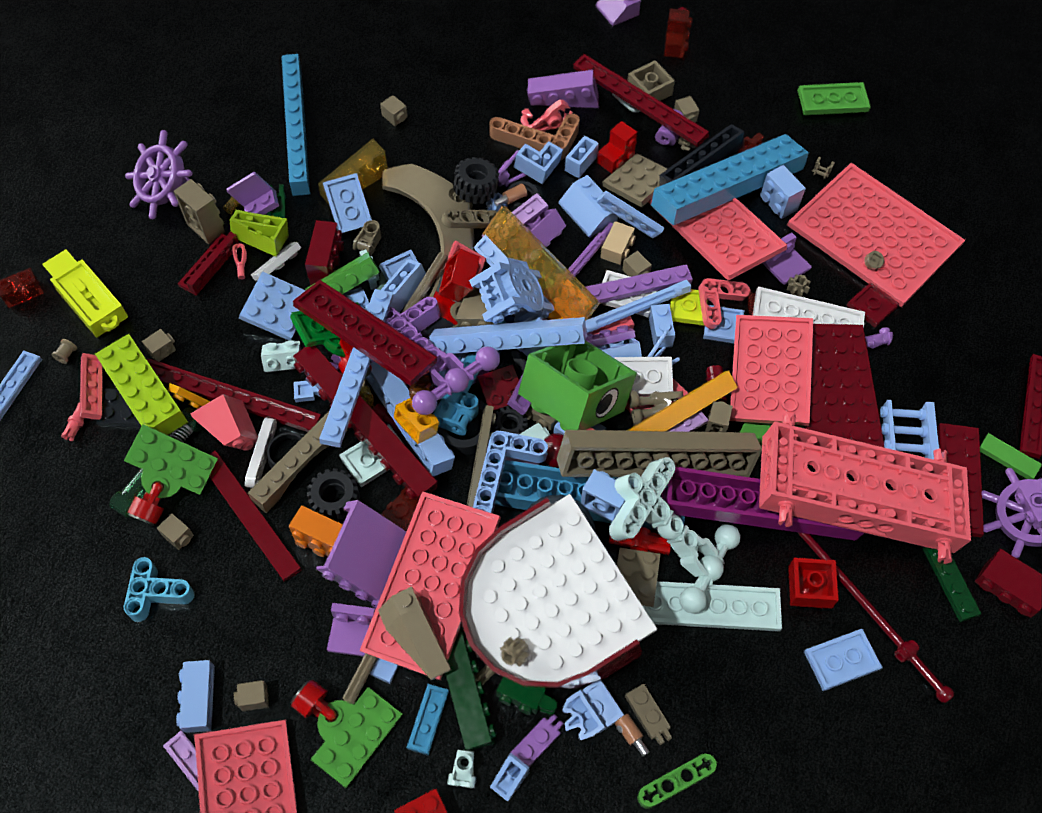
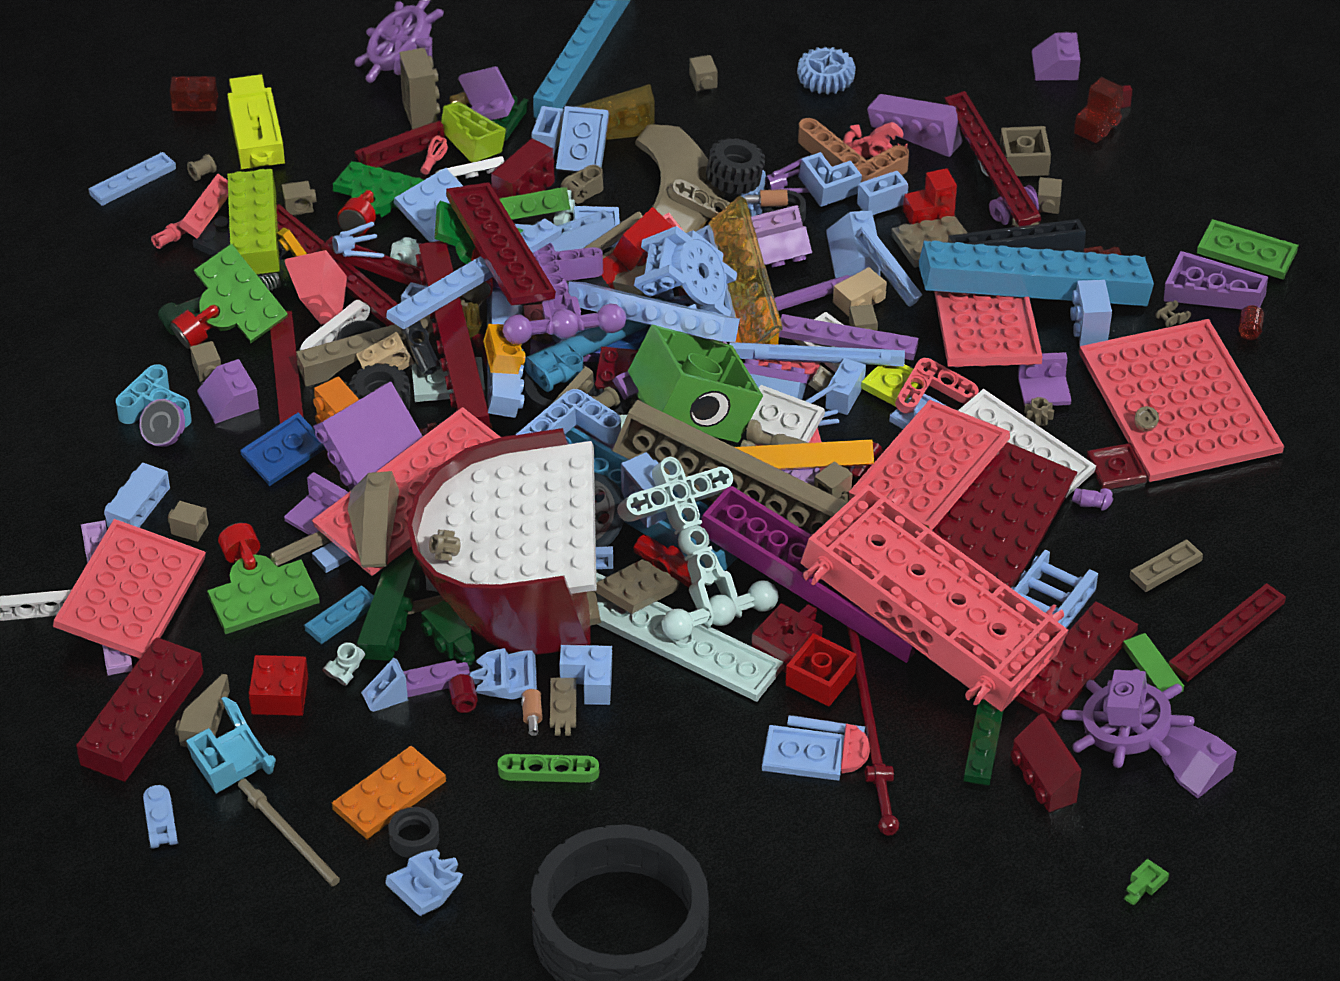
camera: 30 degrees right, 15 degrees down
none -> black tile [139,399,185,447]
none -> medium lavender slope [197,359,259,424]
none -> blue tile [240,412,326,486]
none -> dark red tile [321,236,426,286]
none -> light blue plant [332,222,384,258]
none -> green plate [333,161,424,236]
none -> tan brick [356,332,414,370]
none -> black piece [400,320,441,376]
none -> dark red brick [449,674,478,713]
none -> light blue brick [532,106,564,157]
none -> light blue brick [560,645,612,705]
none -> dark tan bush [592,386,620,408]
none -> dark red hinge [752,603,823,672]
none -> light blue bar [788,715,865,734]
none -> light blue gear [797,47,855,95]
none -> dark tan tile [808,365,834,397]
none -> coral plate [841,724,870,773]
none -> dark tan plate [1130,540,1203,592]
none -> medium lavender wedge [1164,251,1268,311]
none -> clear red brick [1239,305,1264,340]

